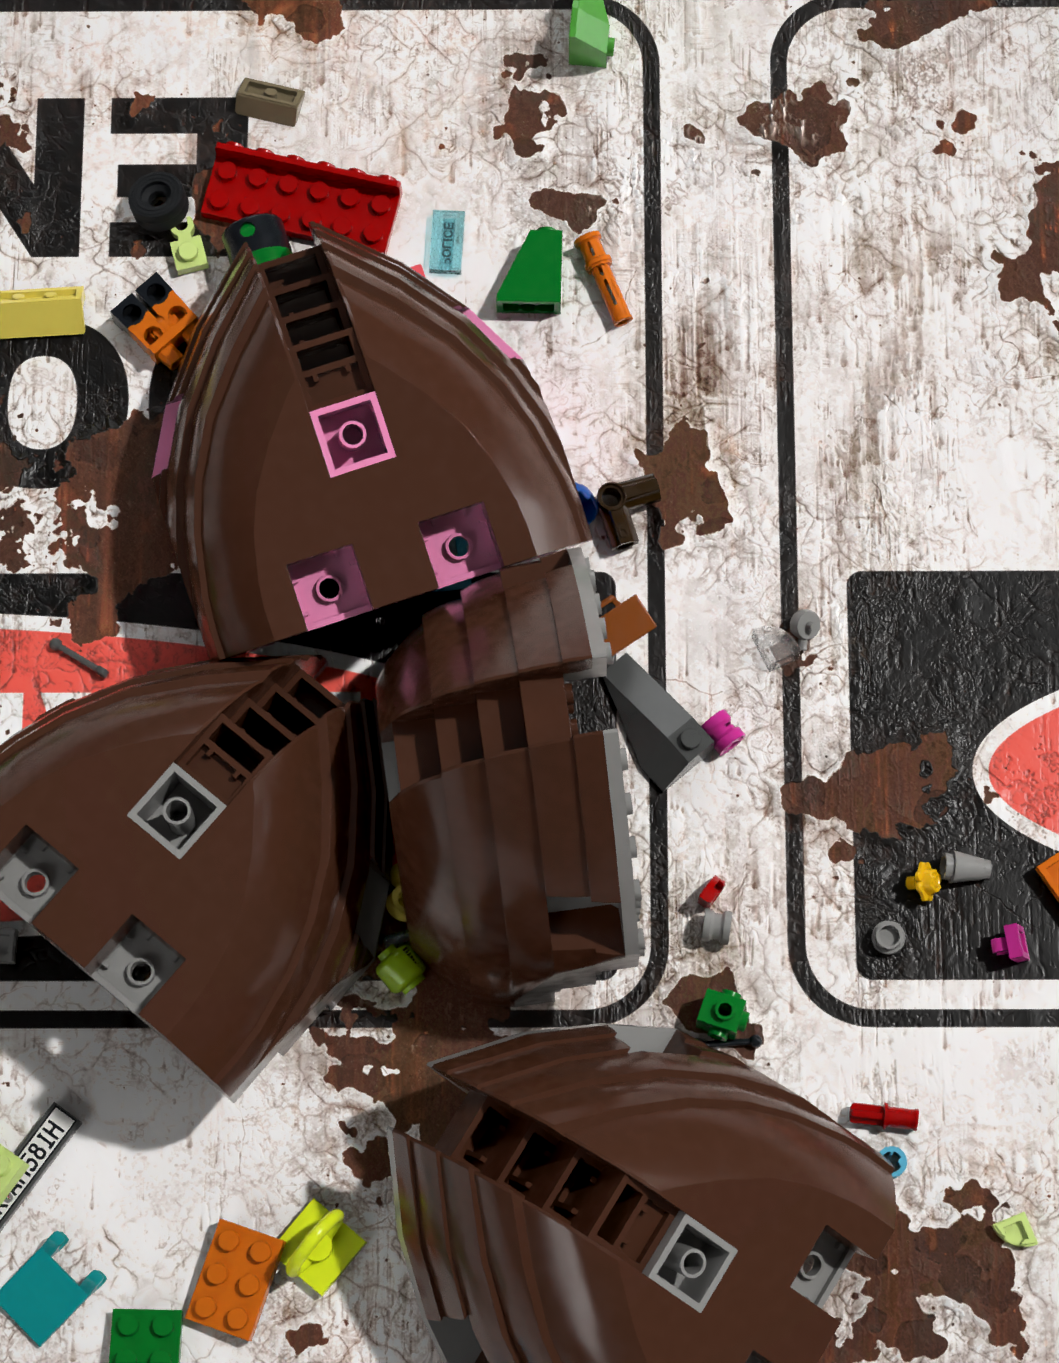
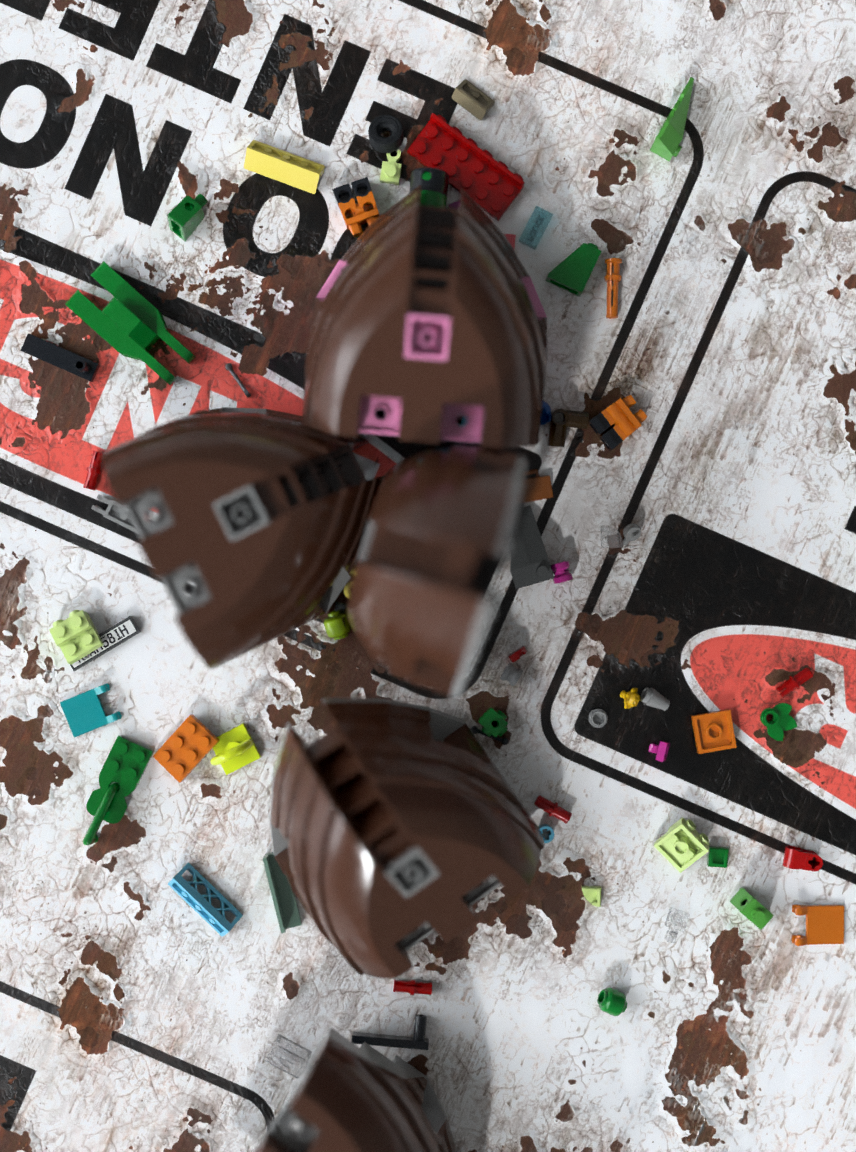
camera: 25 degrees right, 15 degrees up
none -> orange hips [589,395,647,451]

